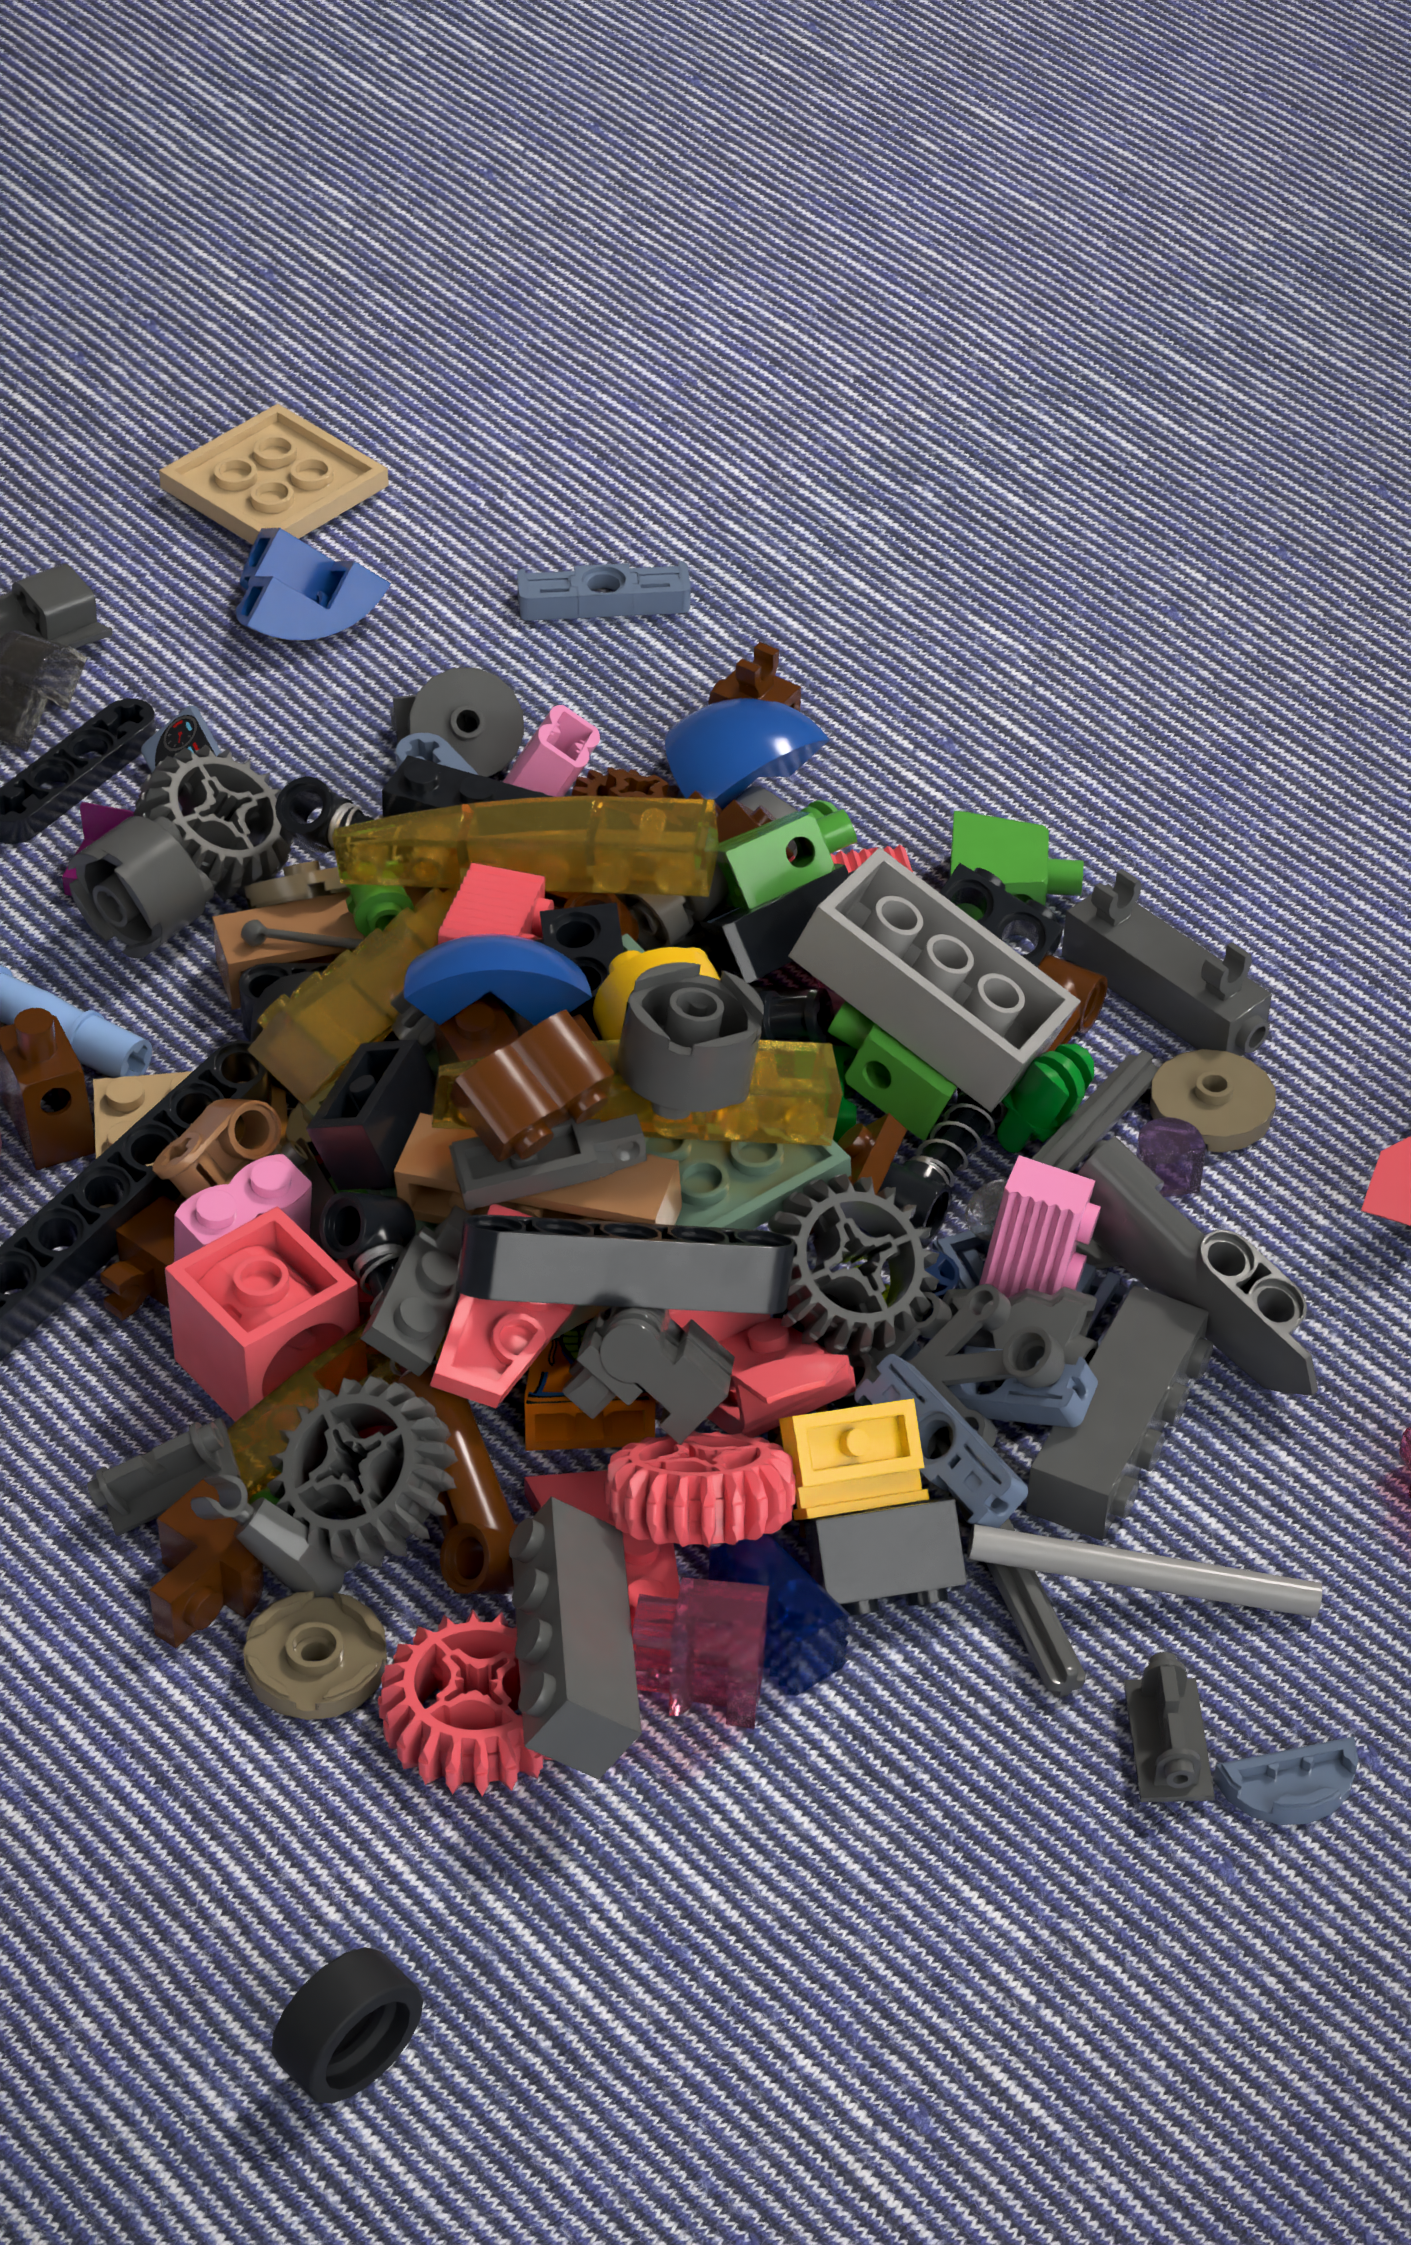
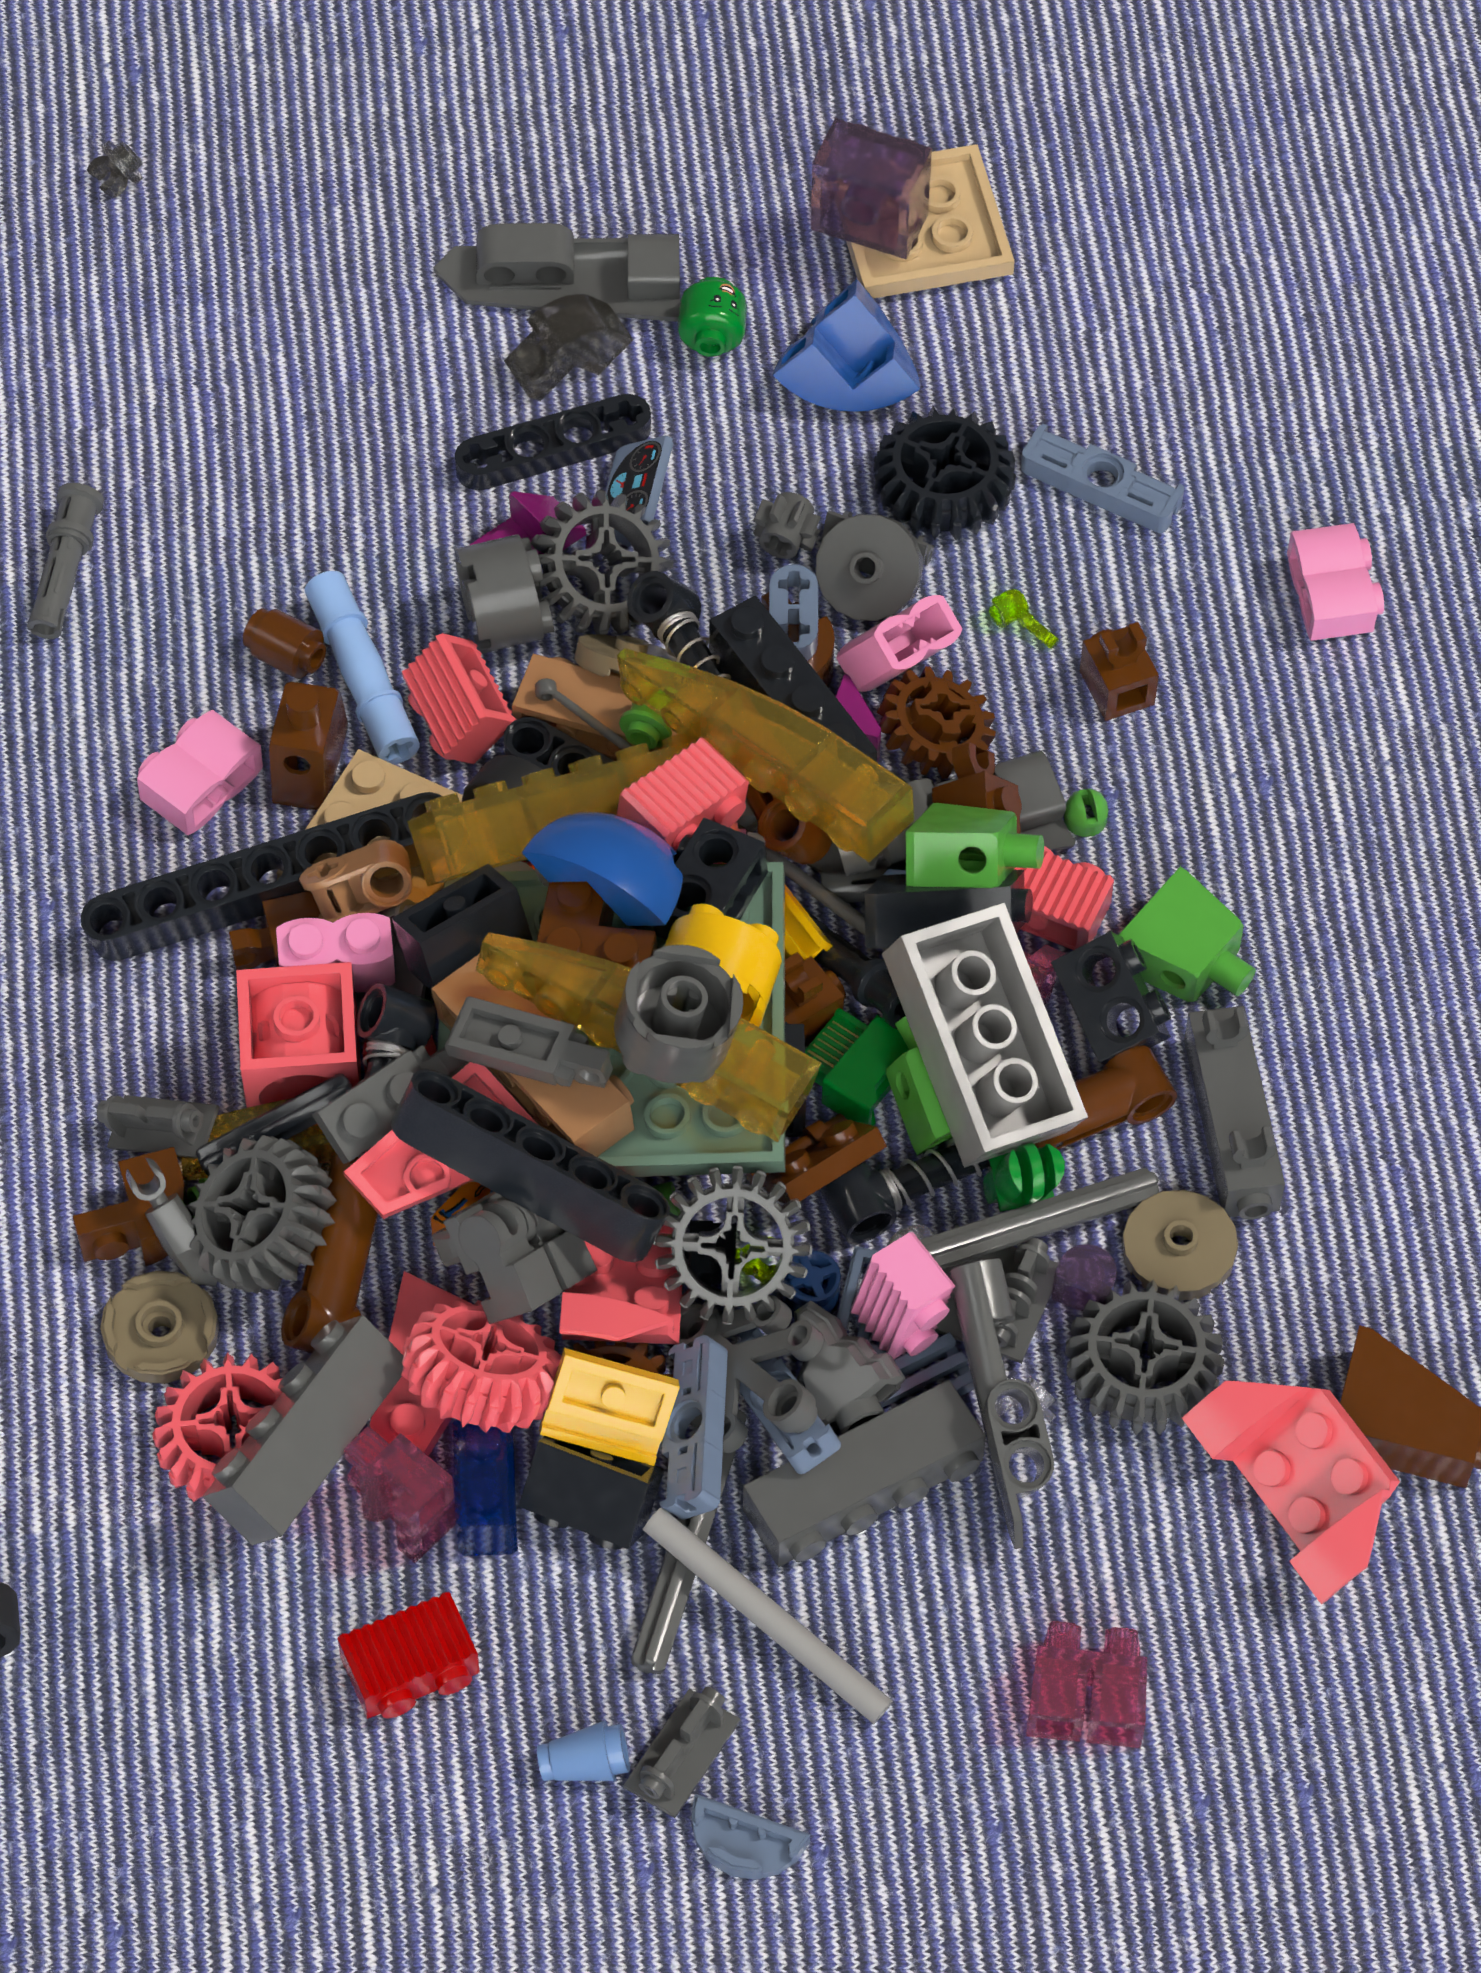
camera: 35 degrees right, 15 degrees up
reddish brown brick [450,1009,615,1162] -> none
blue brick [665,698,830,810] -> none
none -> black axle [196,1074,353,1176]
none -> red brick [337,1592,480,1719]
none -> coral brick [402,633,517,764]
none -> medium blue cone [537,1720,630,1782]
none -> green head [678,277,747,357]
none -> dark grey gear [753,492,821,559]
none -> clear purple brick [811,118,932,259]
none -> black gear [873,406,1016,541]
none -> clear neon green hand [989,589,1060,650]
none -> dark grey gear [1065,1279,1224,1435]
none -> bright pink brick [1287,523,1384,641]

